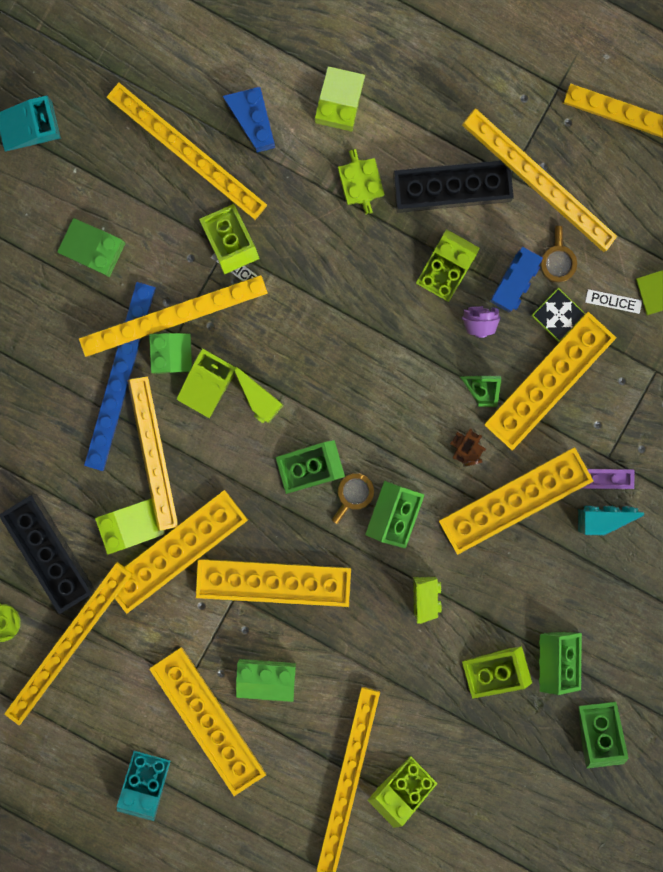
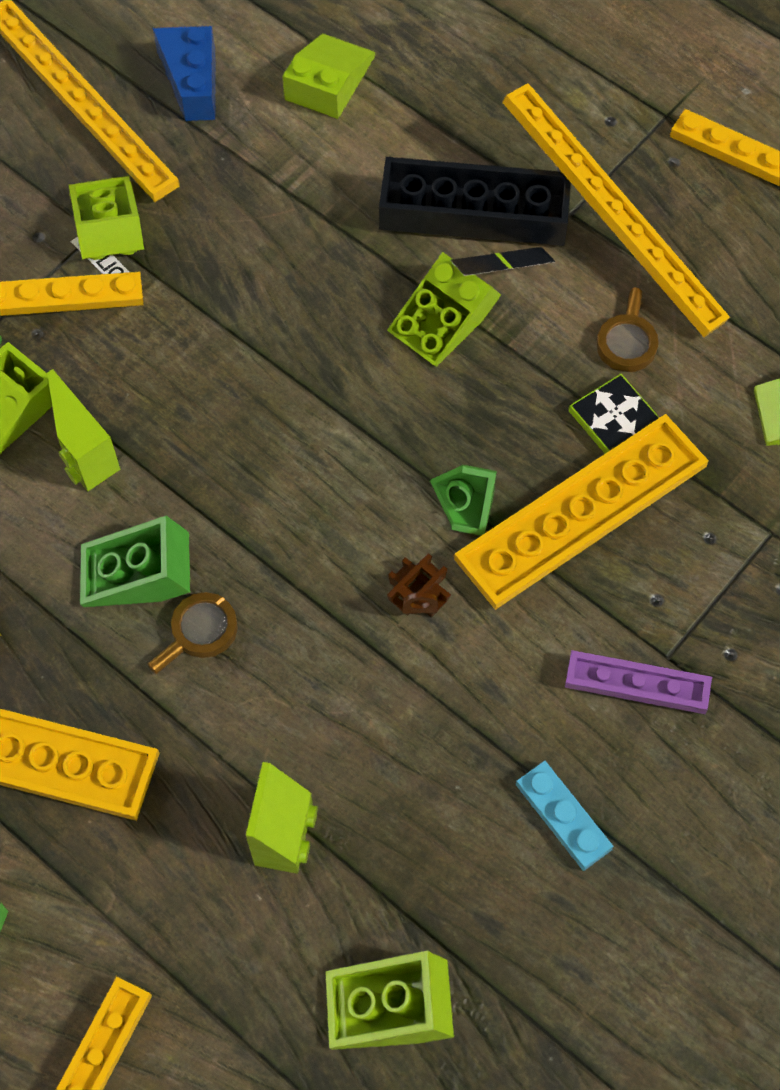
camera: 10 degrees right, 25 degrees down
lime plate [337,149,384,215] -> none
bright green slope [365,481,424,549] -> none
yellow plate [439,447,593,555] -> none
medium lavender cone [462,306,501,338] -> none
blue wedge [489,247,543,313] -> none
bright green slope [539,632,582,695] -> none
teal slope [578,506,644,535] -> none
white sticker [586,289,642,314] -> none
none -> black sticker [451,247,555,276]
none -> medium azure plate [516,761,614,871]

